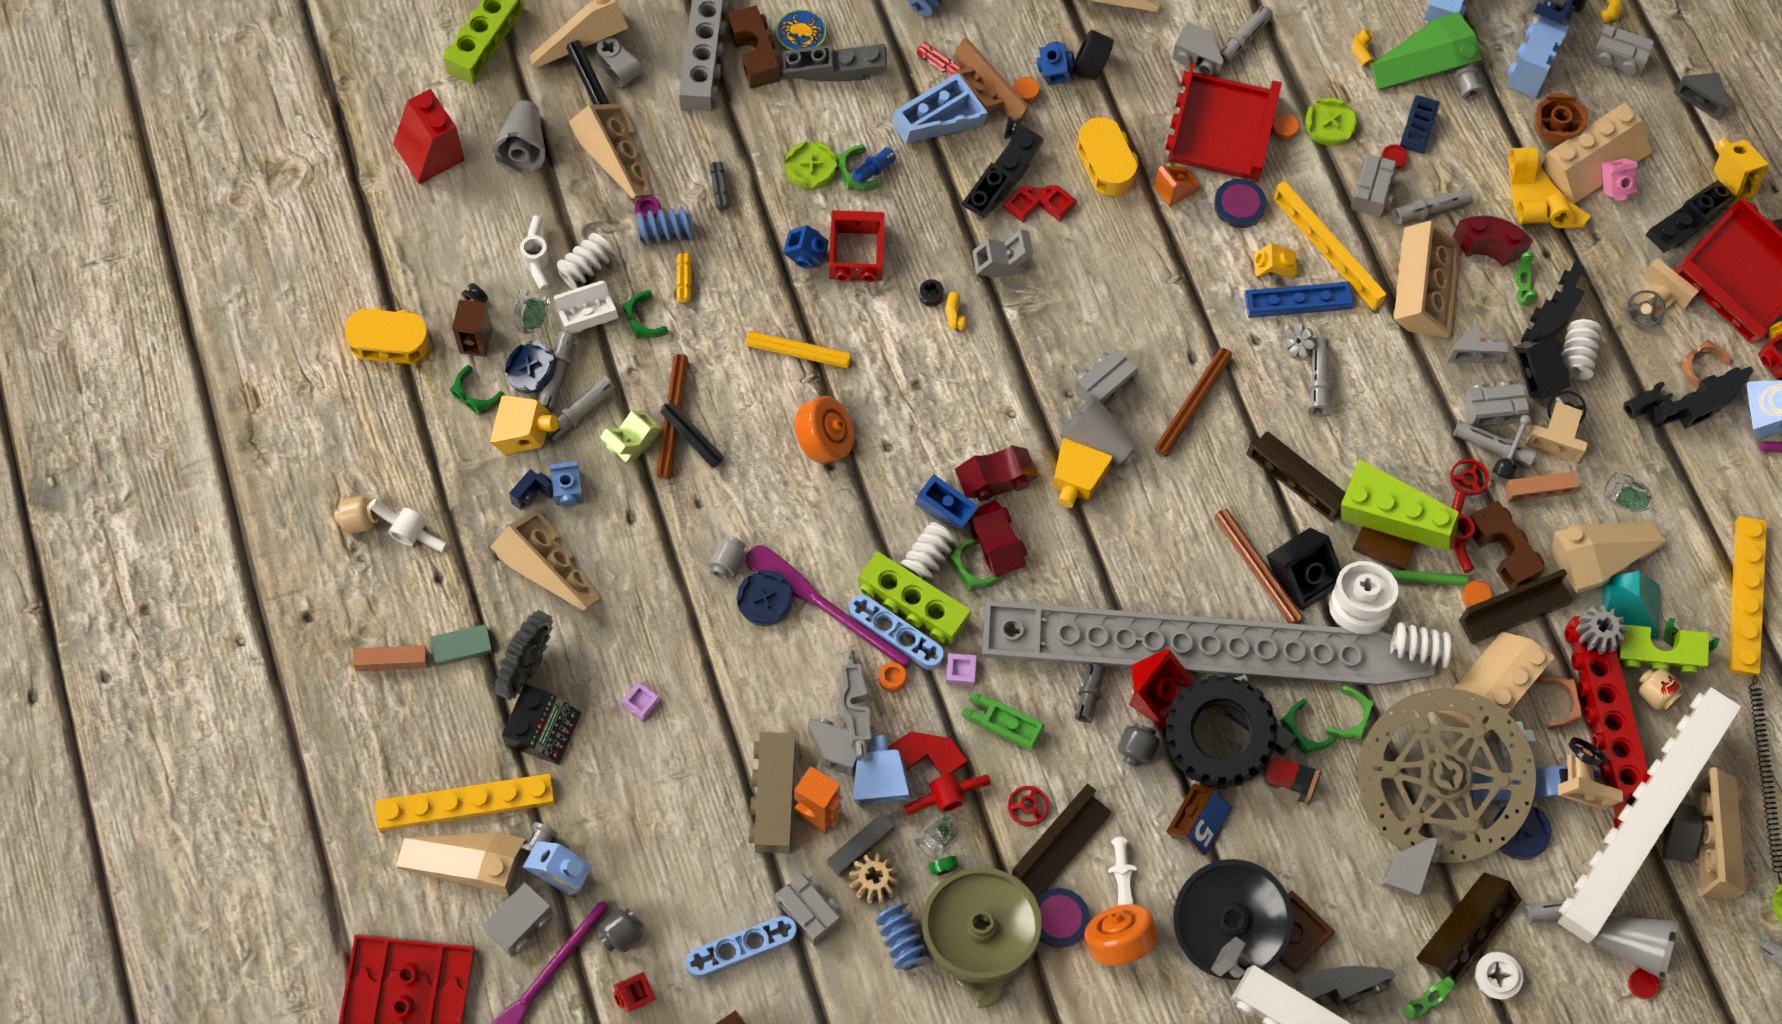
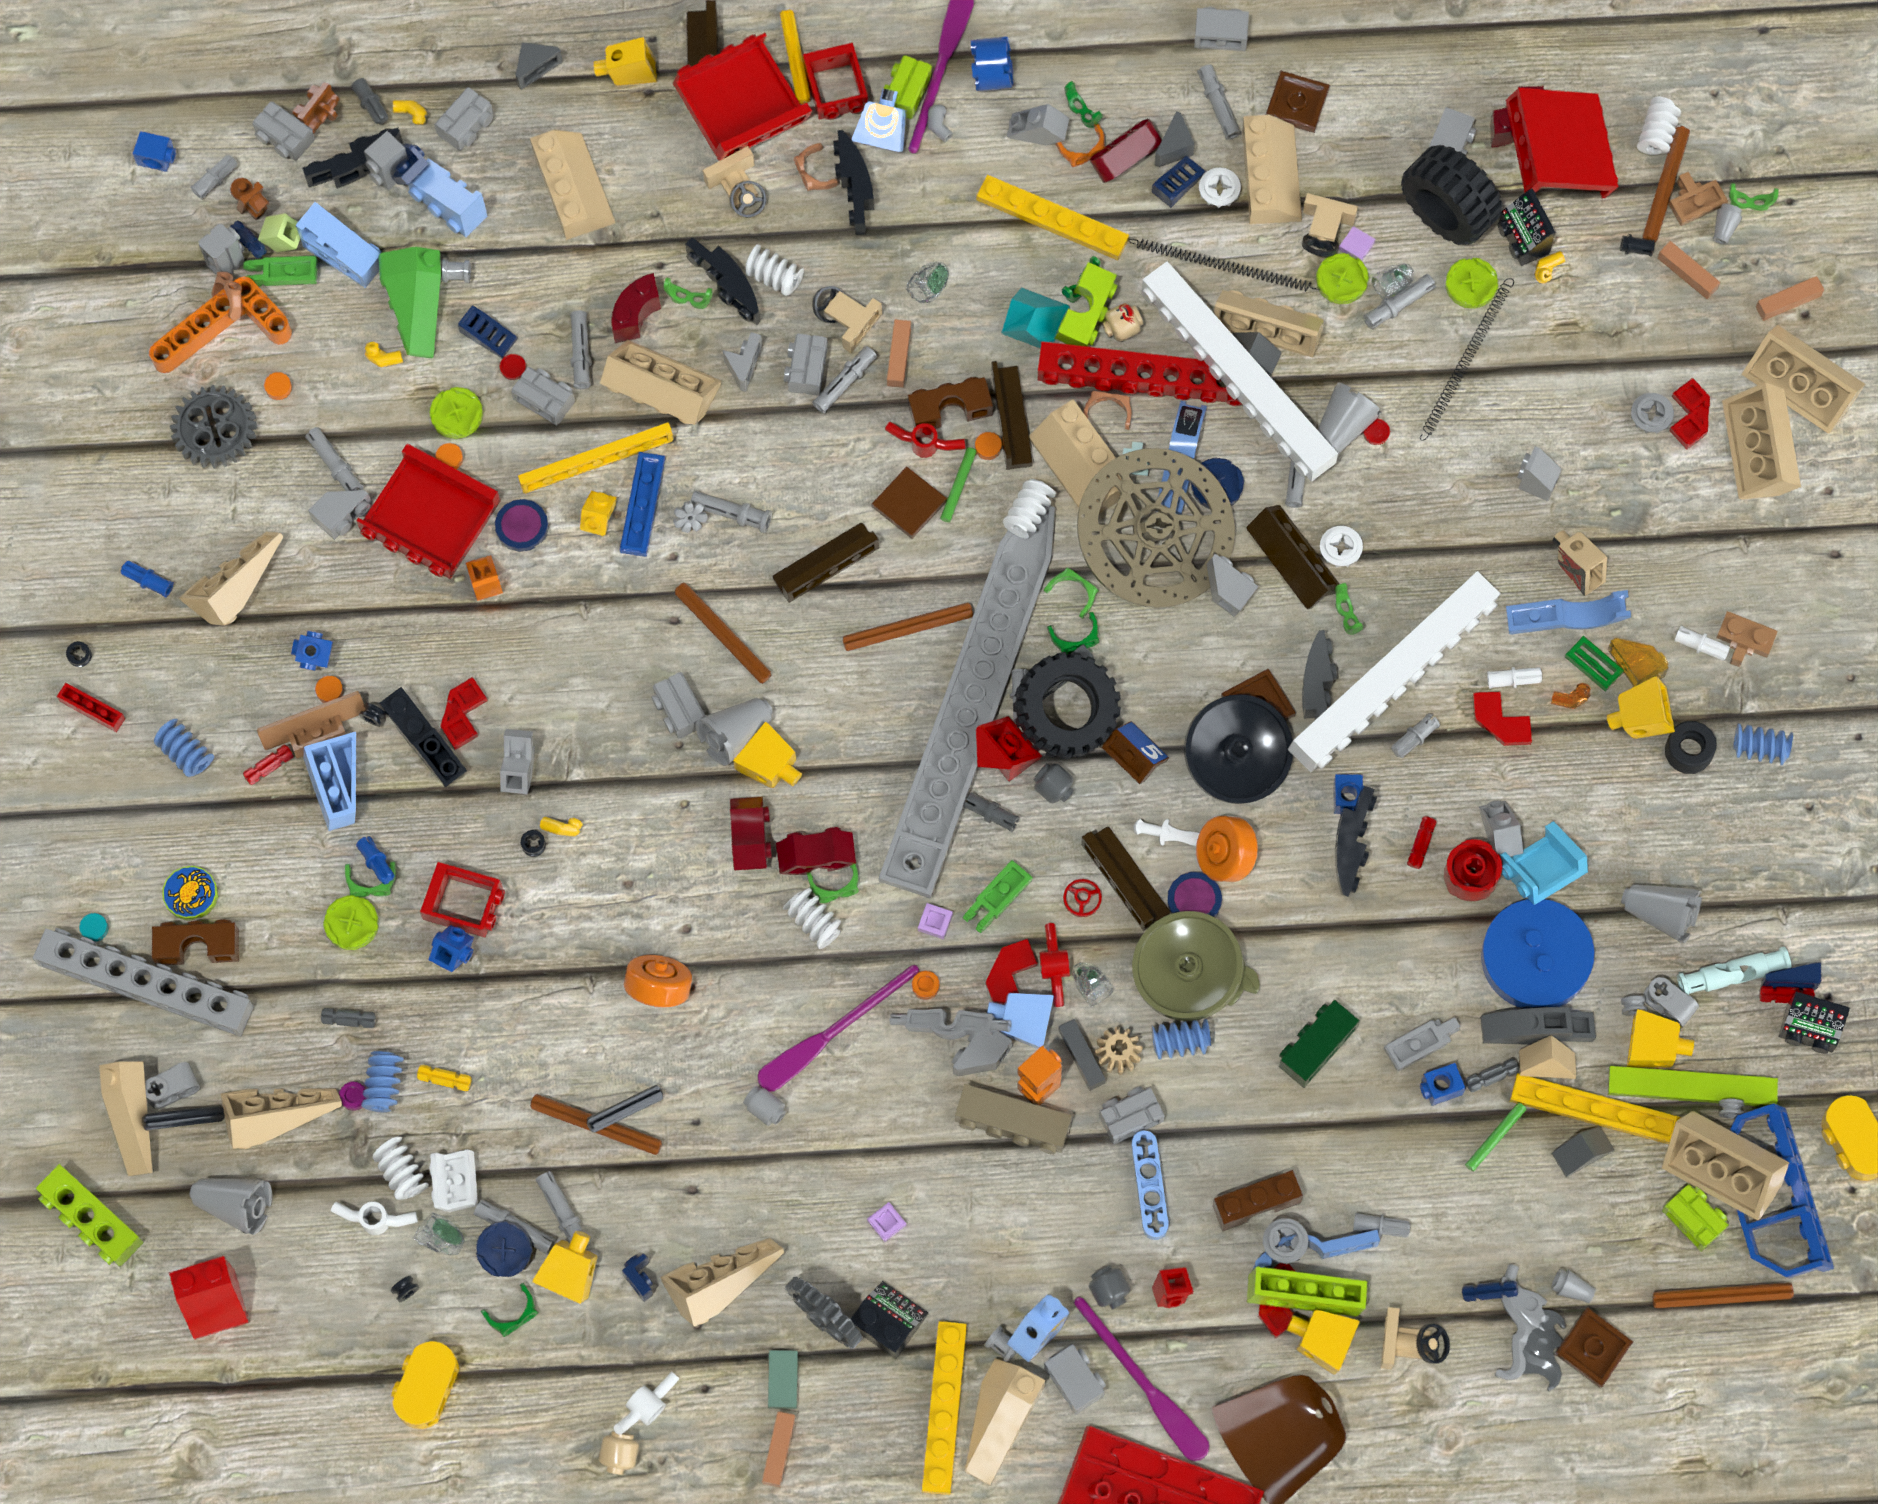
camera: 70 degrees left, 5 degrees up
reddish brown brick [452,299,493,357] -> none
medium blue brick [550,461,583,507] -> none
yellowish green brick [600,411,663,463] -> none
green cap [622,290,669,339] -> none
dark blue tile [736,570,793,627] -> none
yellow axle [746,331,851,368] -> none
dark grey slope [782,44,887,81] -> none
light blue beam [849,595,943,670] -> none
lime brick [858,551,971,646] -> none
blue slope [916,474,979,529] -> none
green tile [928,856,959,876] -> none
black tyre [1072,30,1114,81] -> none
yellow brick [1076,117,1139,196] -> none
light grey tile [1211,937,1251,978] -> none
leg [1263,757,1321,805] -> none
black slope [1266,527,1341,610] -> none
white wheel [1329,561,1399,634] -> none
lime wedge [1341,459,1459,551] -> none
red piece [1450,459,1489,496] -> none
hinge [1492,415,1531,480] -> none
yellow panel [1509,147,1591,228] -> none
black brick [1514,334,1571,399] -> none
dark orange cylinder [1533,93,1588,146] -> none
tan wedge [1551,522,1666,593] -> none
tan piece [1558,737,1623,809] -> none
light grey gear [1576,605,1628,655] -> none
bright pink brick [1601,158,1638,201] -> none
black bar [1623,382,1673,419] -> none
black slope [1645,180,1737,253] -> none

